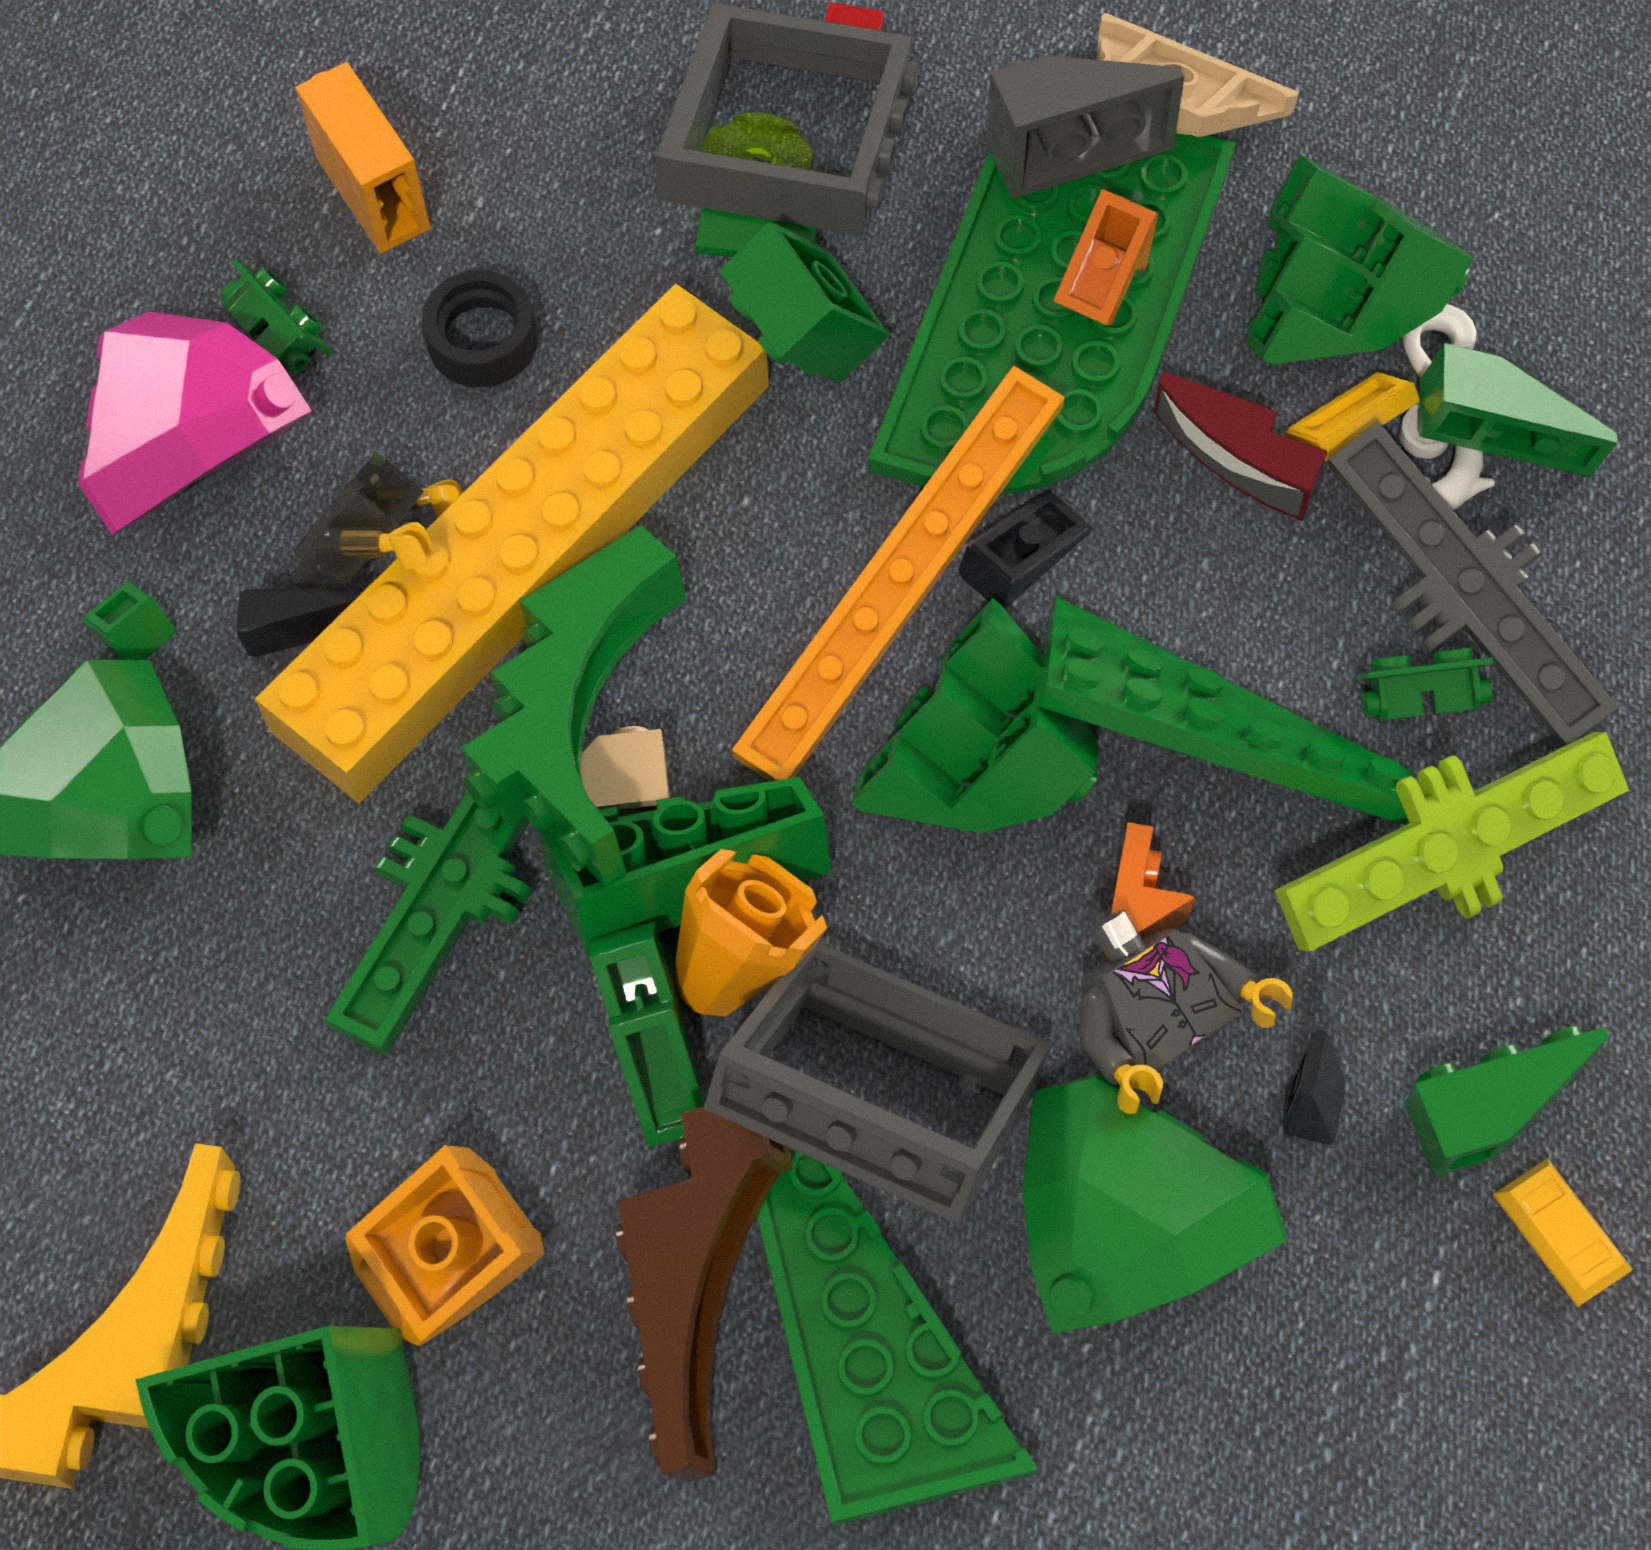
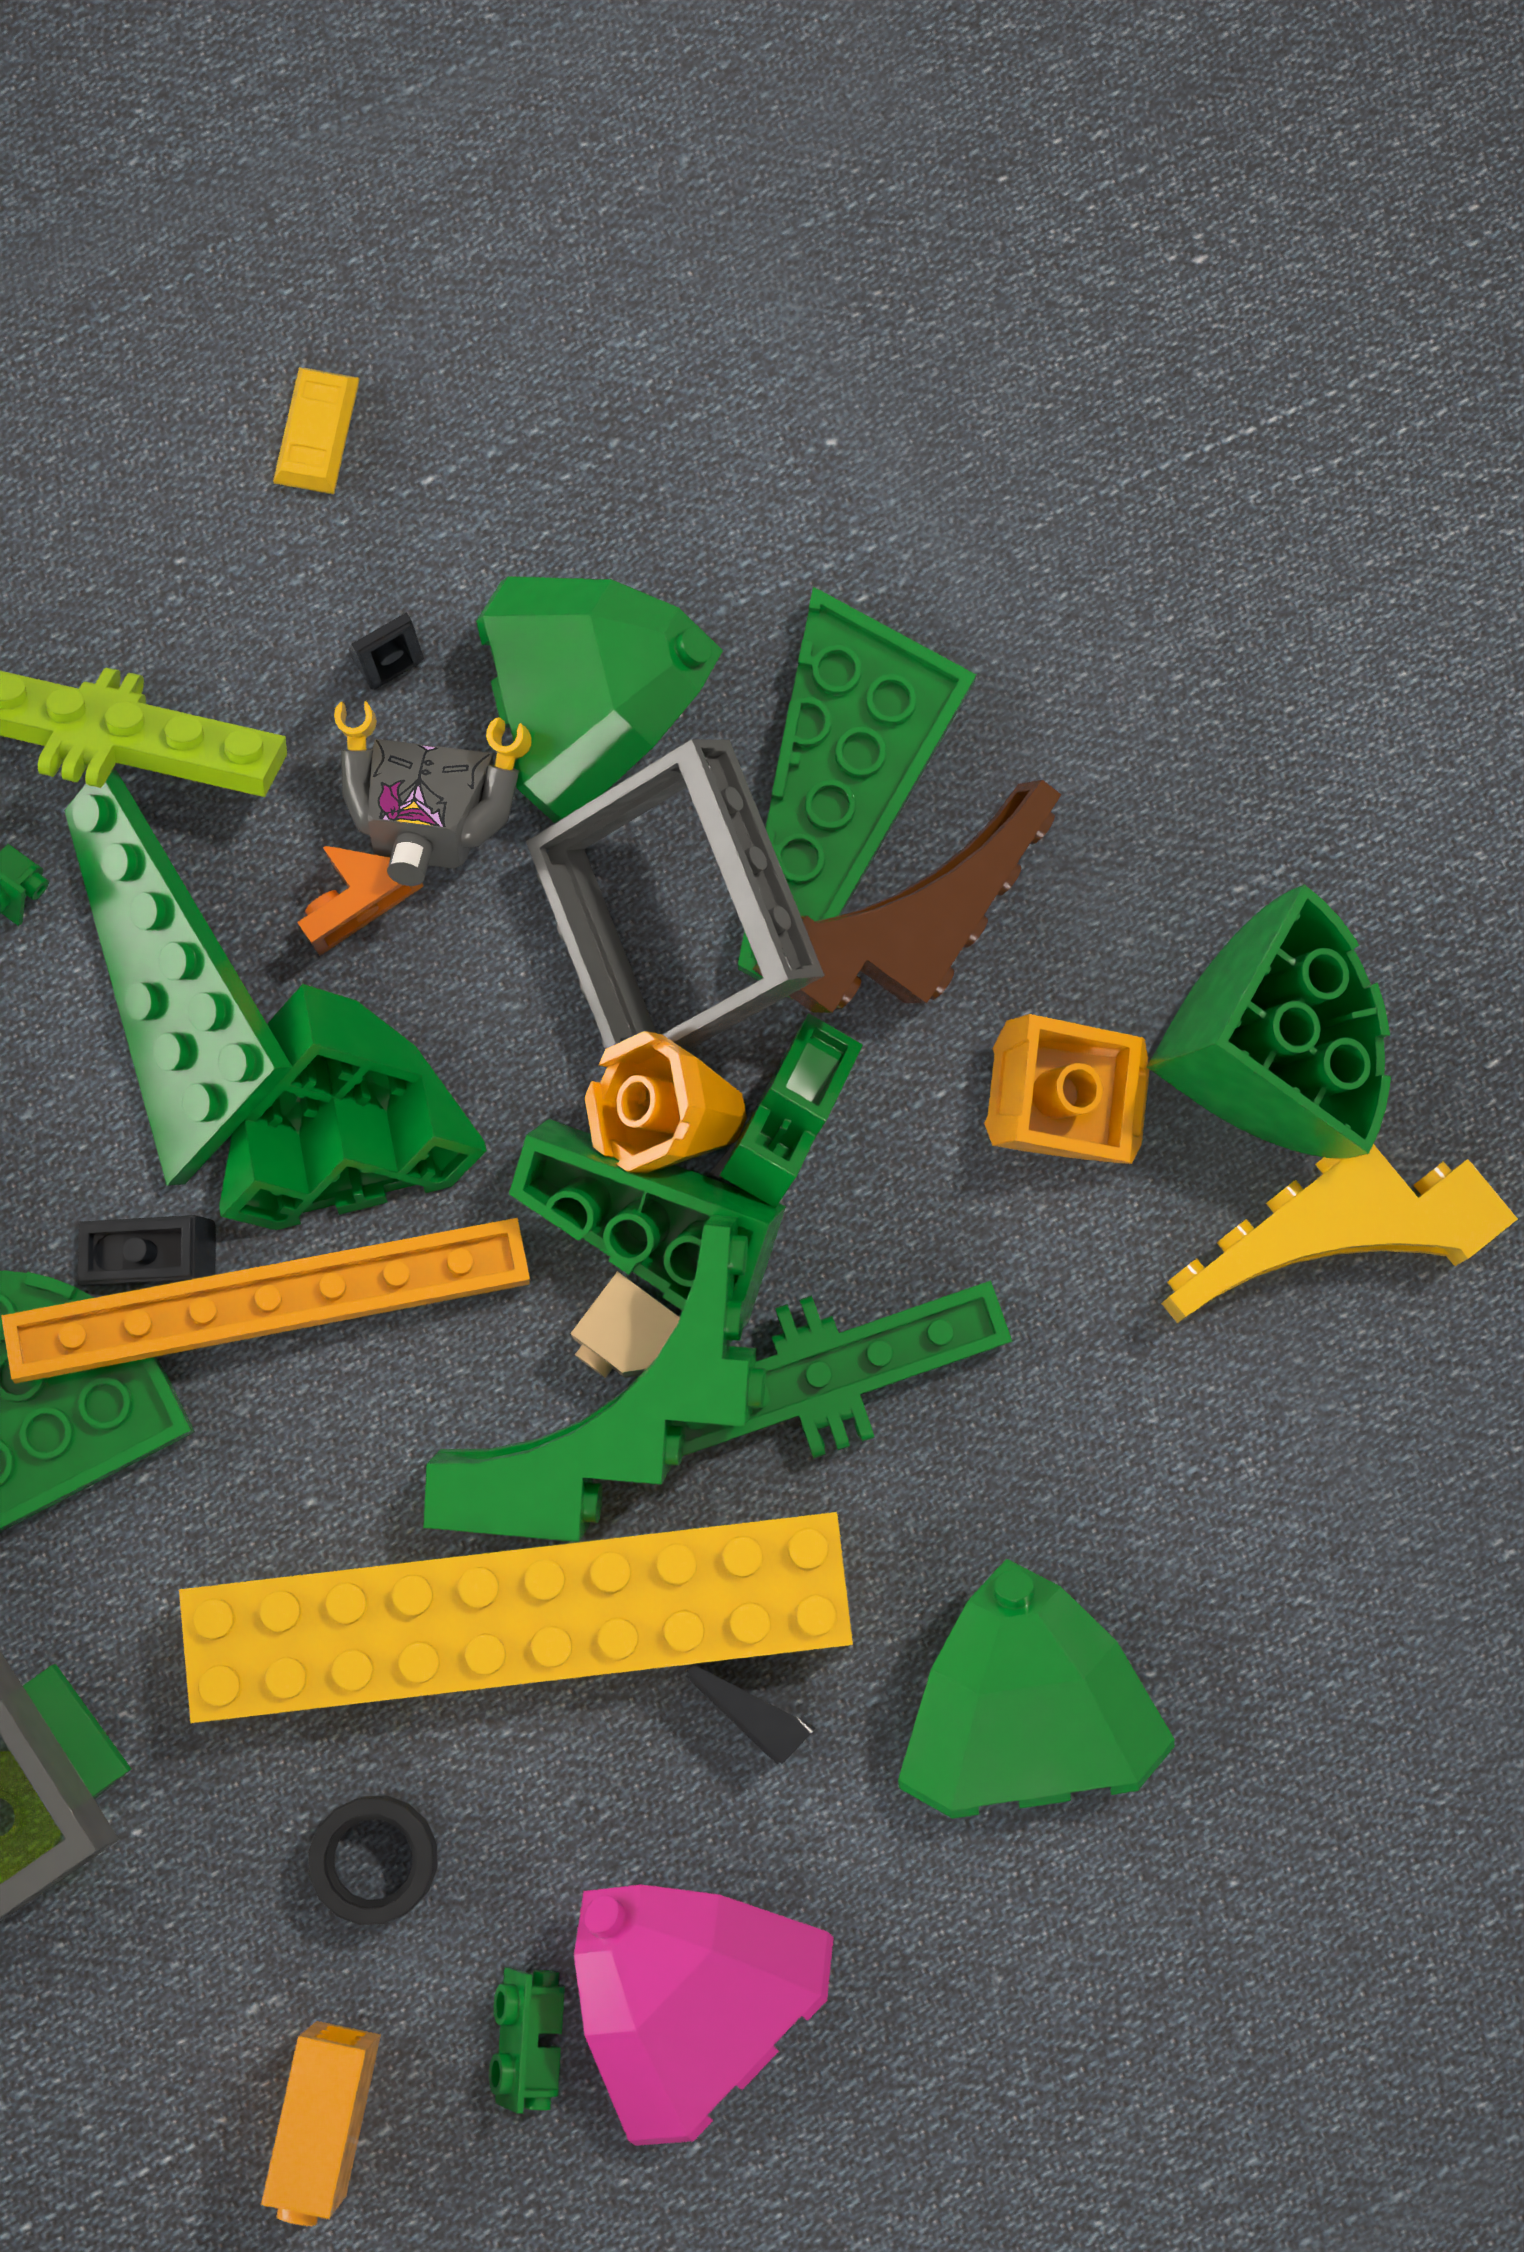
camera: 140 degrees left, 15 degrees up
green slope [82,582,176,660] -> none
clear smoke torso [291,451,463,588] -> none
green brick [719,221,890,383] -> none
green slope [1404,1026,1609,1178] -> none

